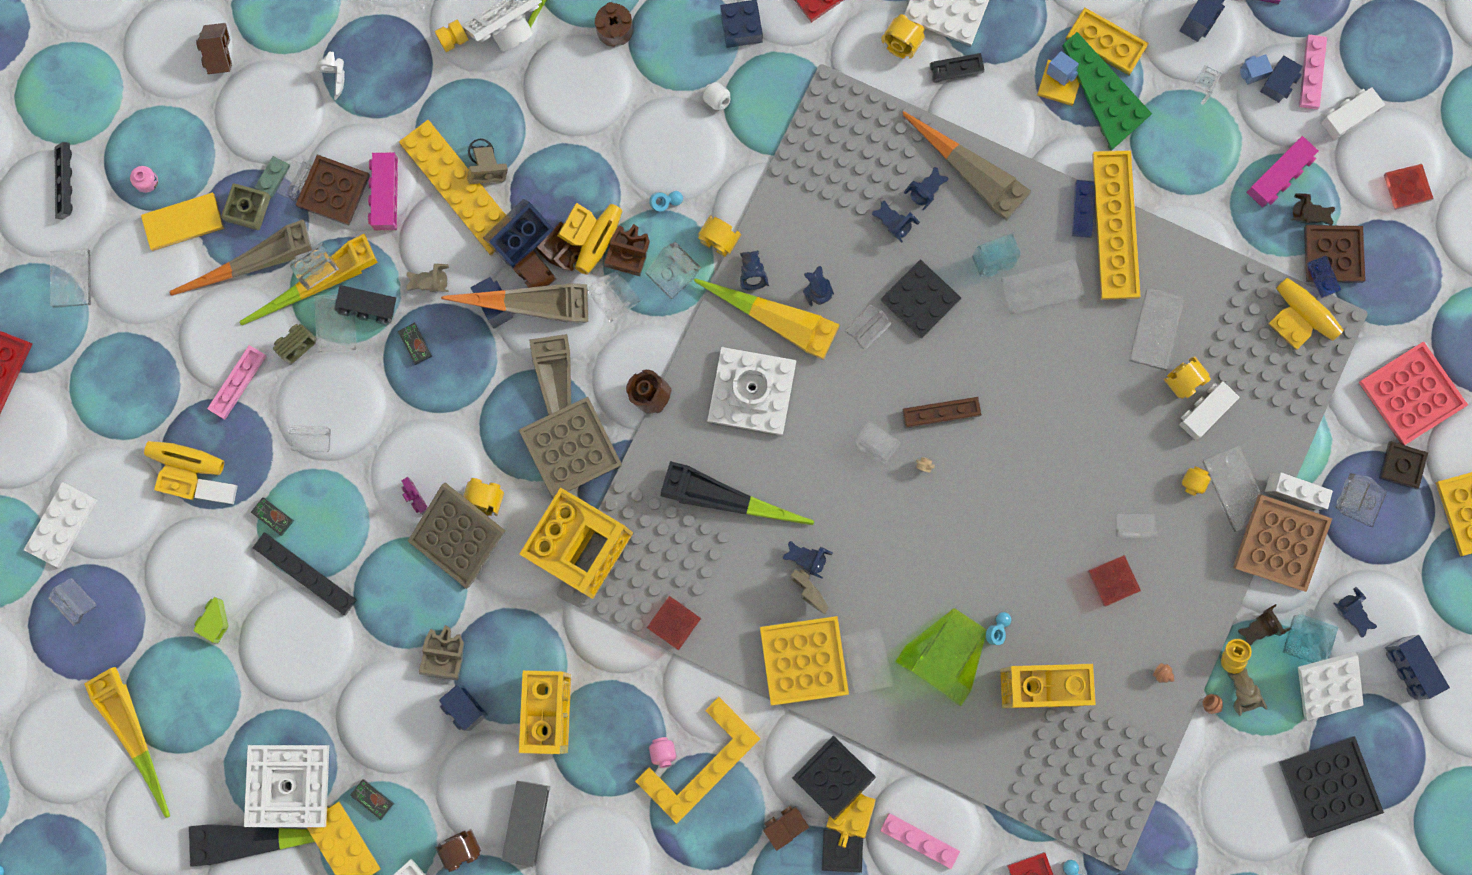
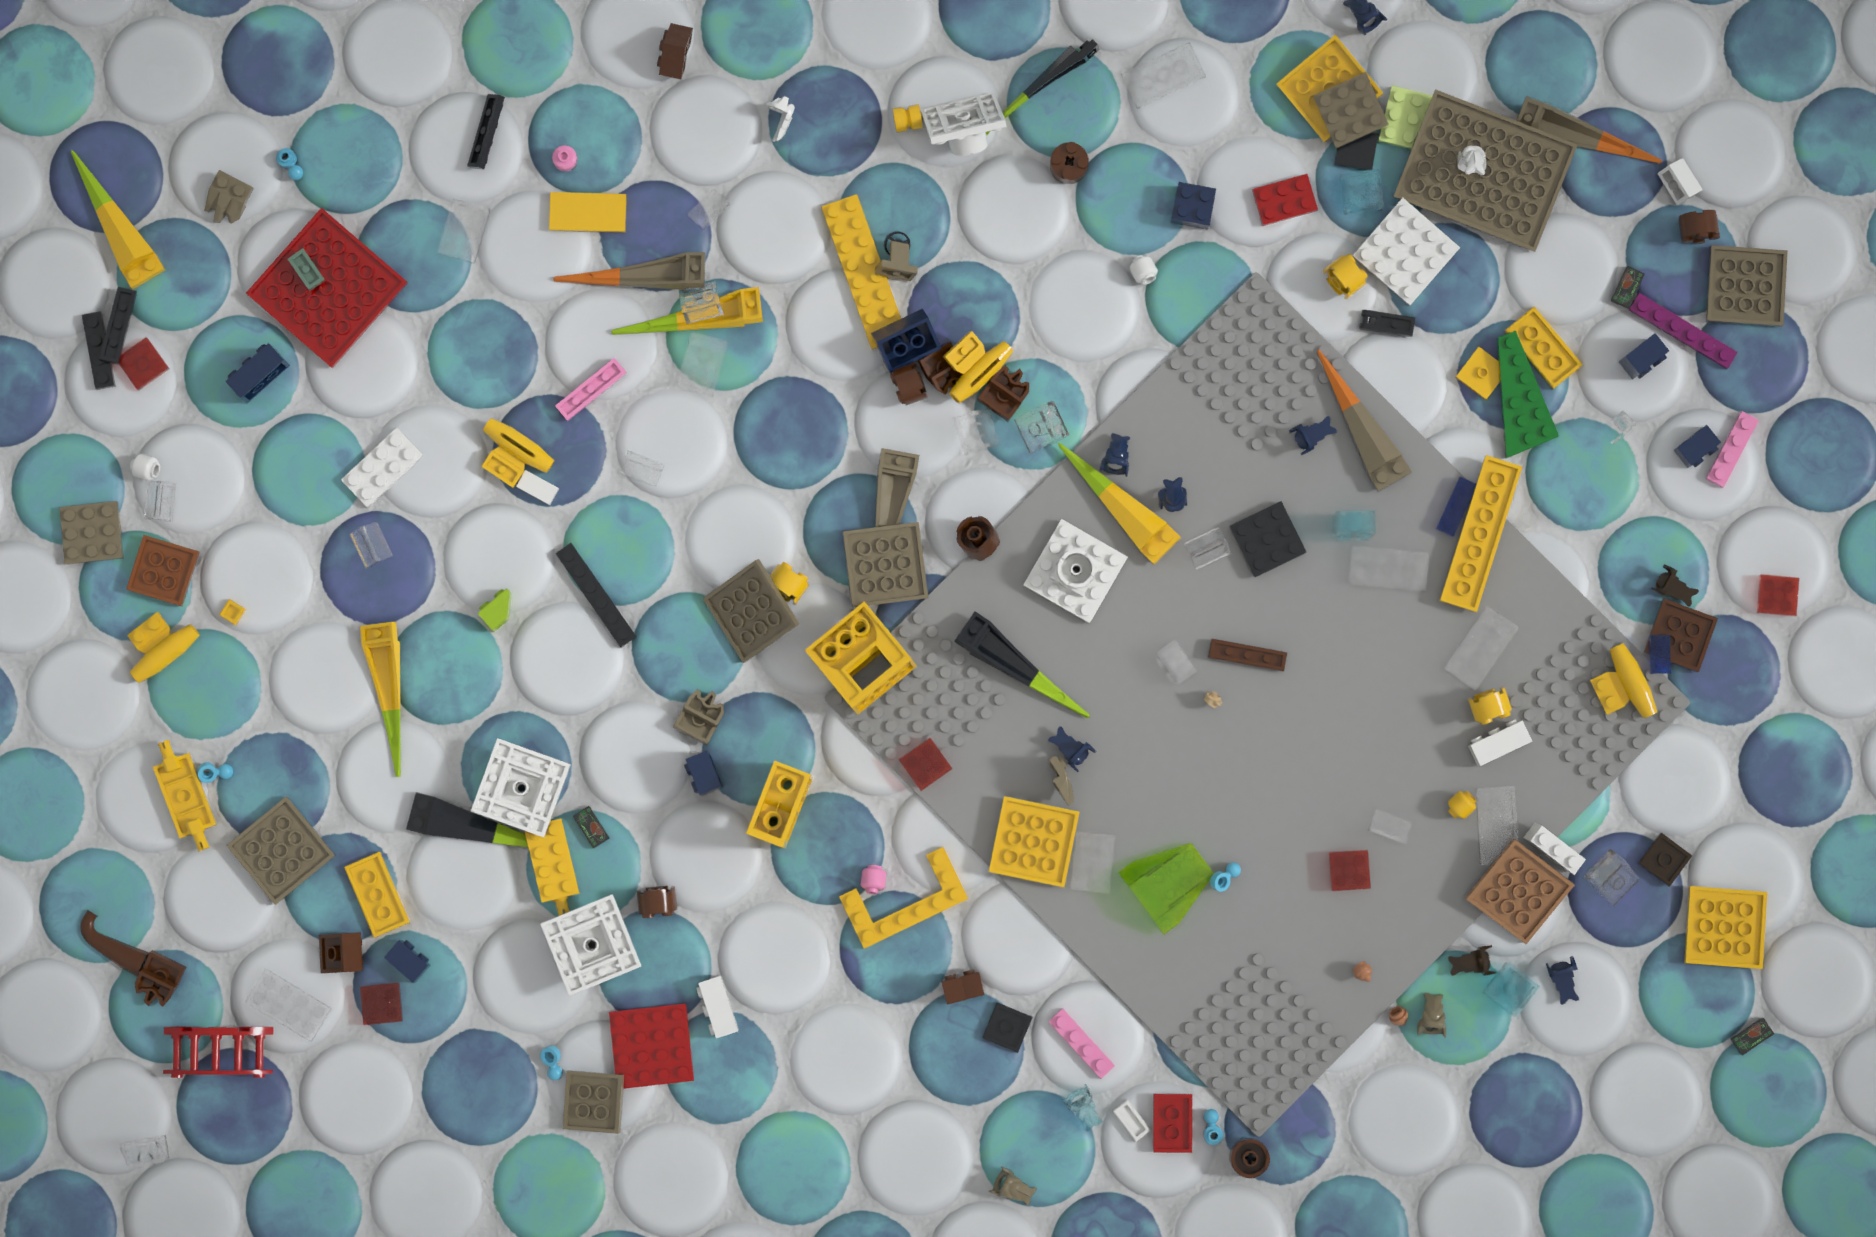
camera: 15 degrees right, 5 degrees up
olive brick [221,183,271,230] -> none
pearl dark grey tile [251,497,294,536] -> none
sand green plate [254,156,291,198] -> none
olive brick [273,324,318,365] -> none
reddish brown plate [296,154,370,226] -> none
black brick [334,285,397,325] -> none
dark pink brick [368,152,398,230] -> none
pearl dark grey tile [398,322,433,365] -> none
magenta plate [401,477,428,515] -> none
dark tan hair [406,264,449,293] -> none
dark tan plate [441,283,588,323] -> none
dark blue brick [470,277,513,329] -> none
dark grey brick [501,781,550,867] -> none
medium azure plate [649,191,683,211] -> none
yellow brick [698,215,741,257] -> none
black plate [792,735,876,821] -> none
yellow plate [826,793,876,848] -> none
dark blue hair [872,200,920,243] -> none
yellow piece [1000,664,1096,709] -> none
medium blue brick [1047,51,1079,86] -> none
yellow wheel [1221,639,1252,674] -> none
medium blue brick [1240,54,1273,85] -> none
dark pink brick [1246,136,1319,208] -> none
black plate [1279,736,1384,838] -> none
white plate [1298,652,1363,721] -> none
white brick [1321,87,1385,140] -> none
coral plate [1359,341,1468,445] -> none
dark blue brick [1385,635,1450,700] -> none

